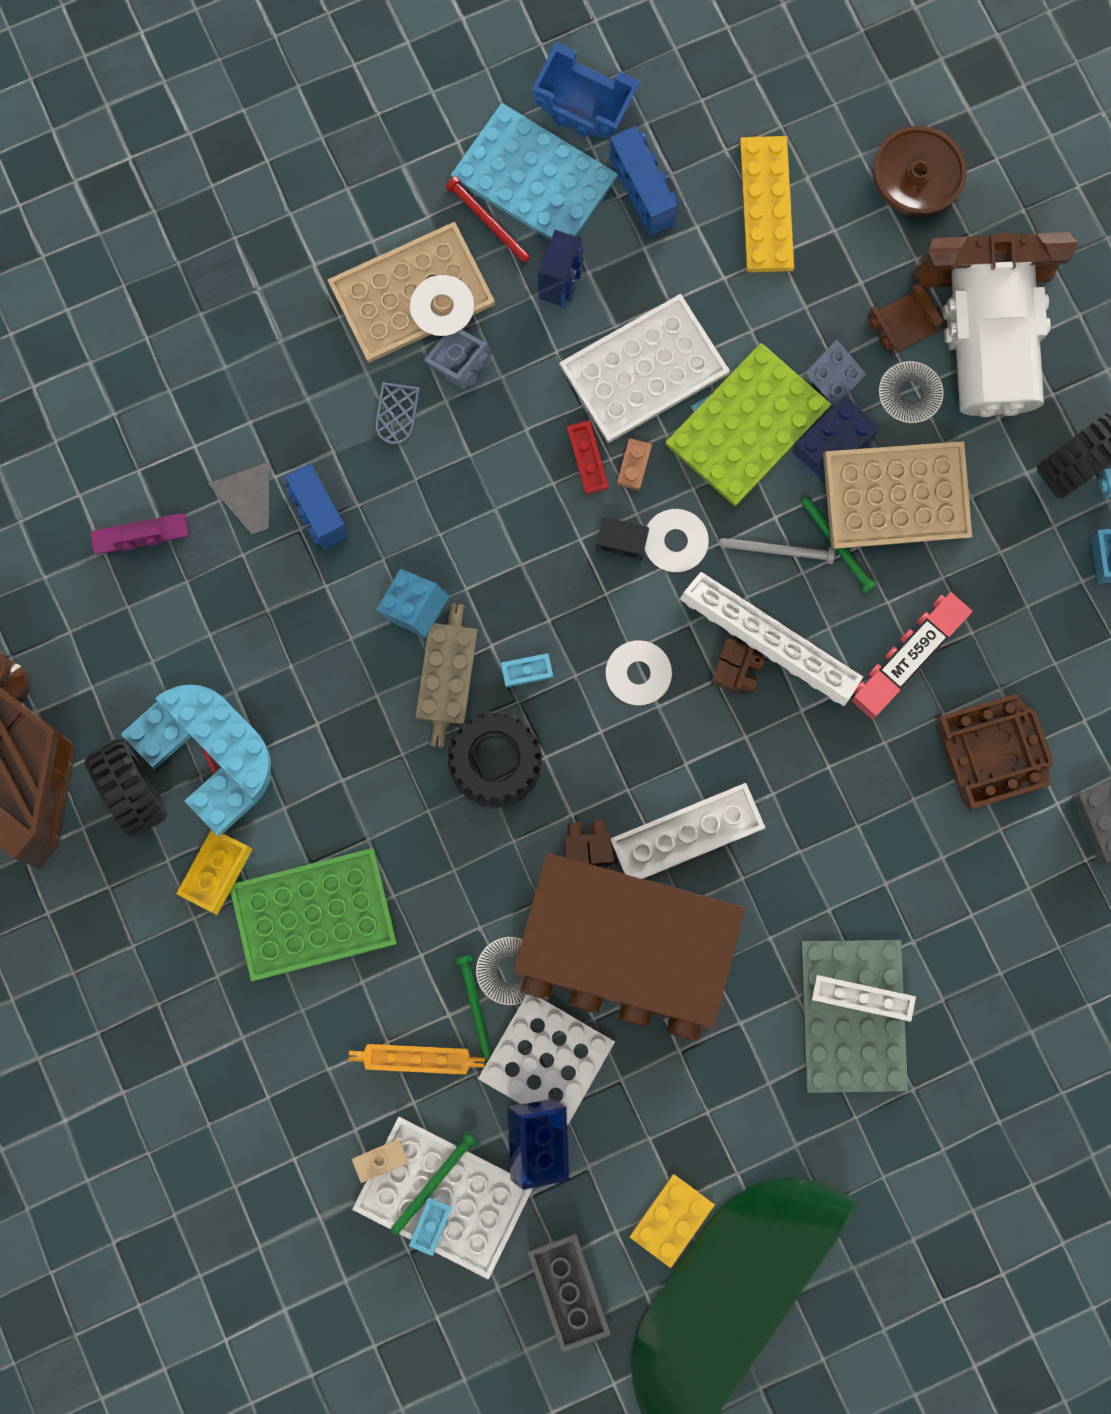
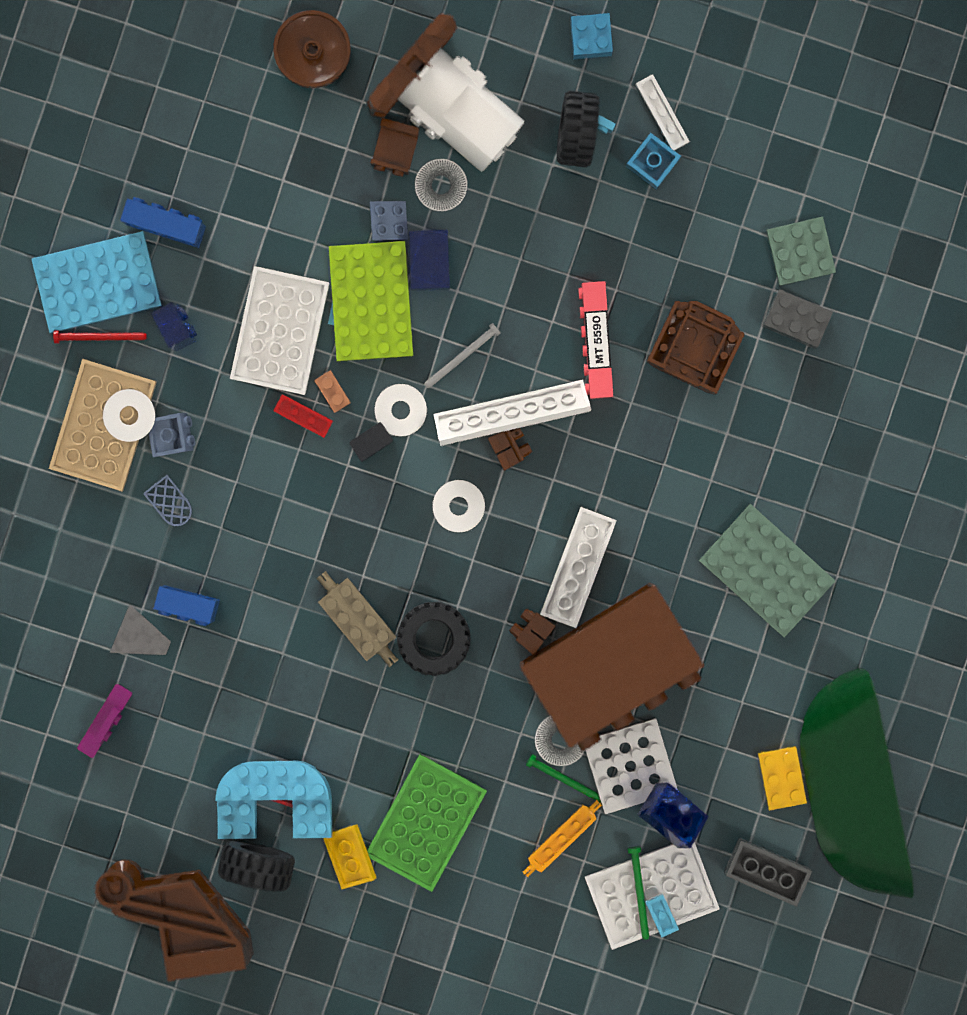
camera: 45 degrees left, 10 degrees up
tan plate [352,1139,409,1183] -> none
dark azure brick [376,569,449,637] -> none
medium azure plate [501,653,553,688] -> none
blue cylinder [532,42,640,137] -> none
yellow plate [740,136,794,272] -> none
green bar [801,496,878,594] -> none
white plate [811,975,916,1022] -> none
tan plate [823,441,972,549] -> none

